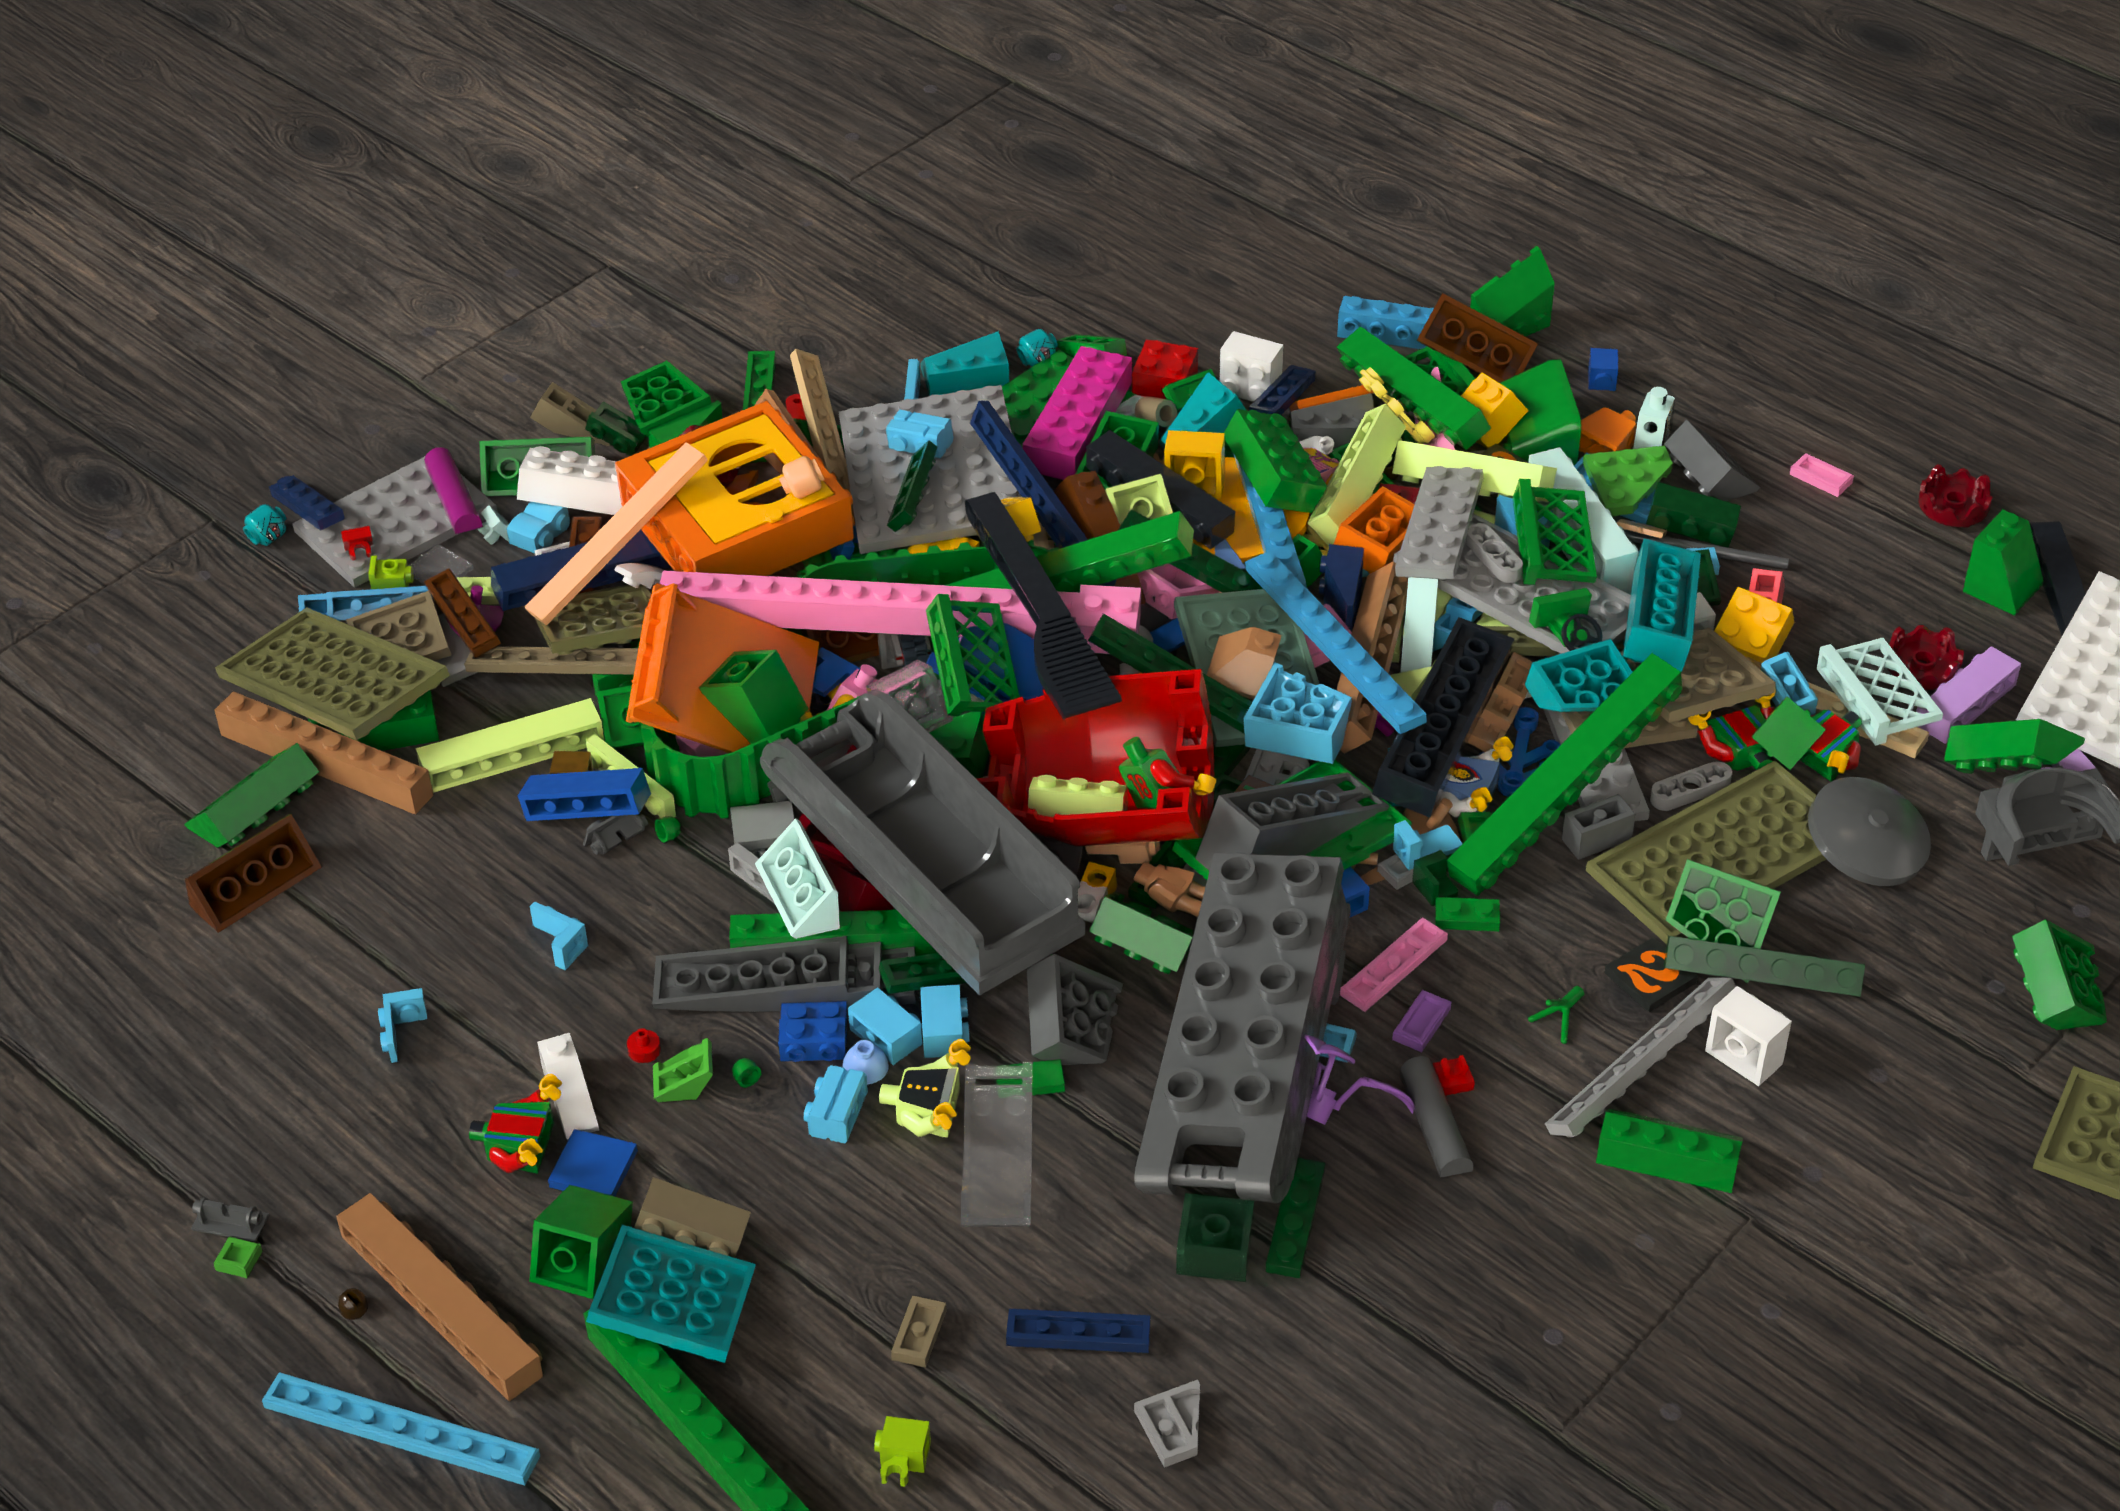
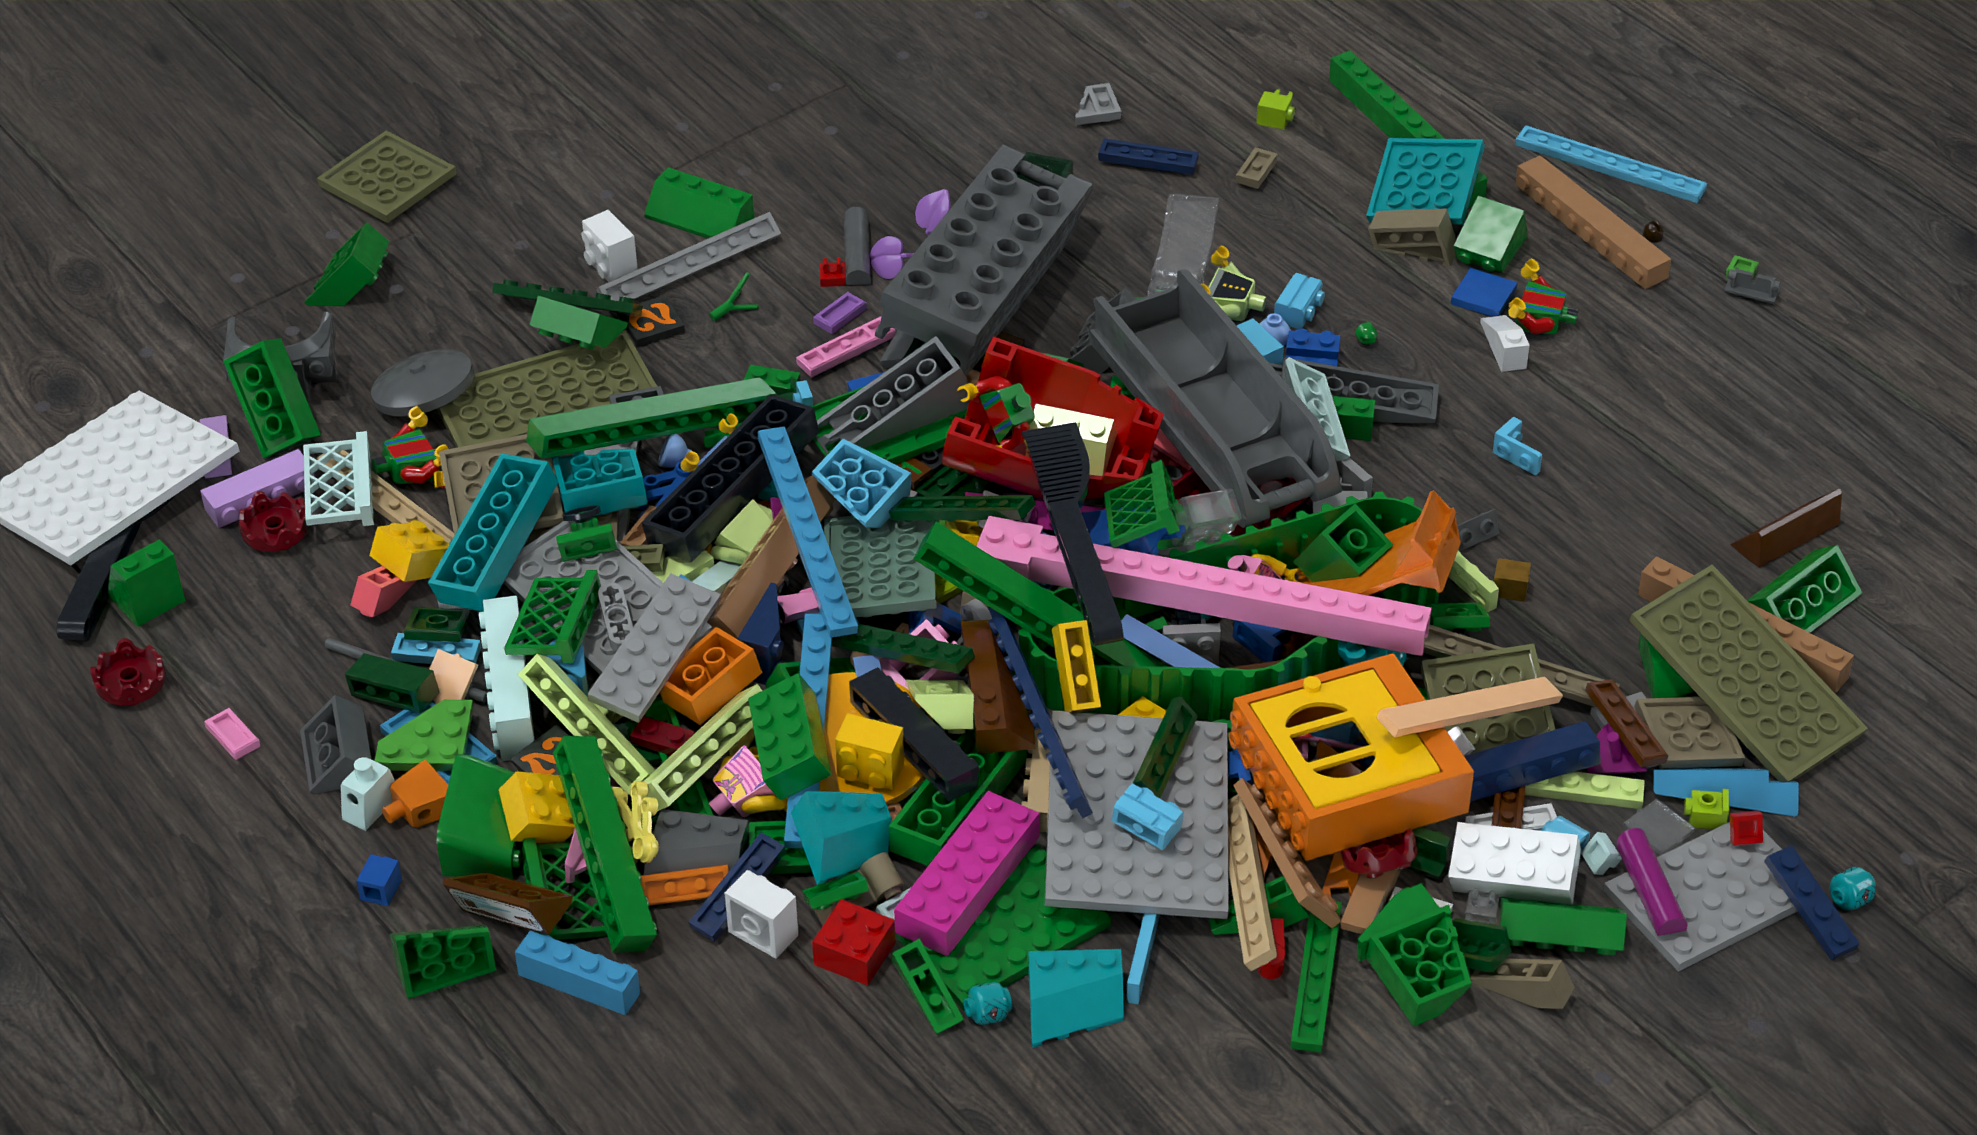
camera: 170 degrees left, 0 degrees up
medium azure bracket [378,988,428,1063] -> none
yellowish green brick [416,698,604,793] -> none
blue brick [518,768,651,821] -> none
red tile [627,1028,661,1063] -> none
bright green slope [653,1038,713,1102] -> none
light nougat head [779,456,825,499] -> none
medium nougat slope [1207,627,1282,700] -> none
white arm [1300,436,1335,455] -> none
green piece [1751,696,1826,770] -> none
medium azure brick [1760,652,1818,715] -> none

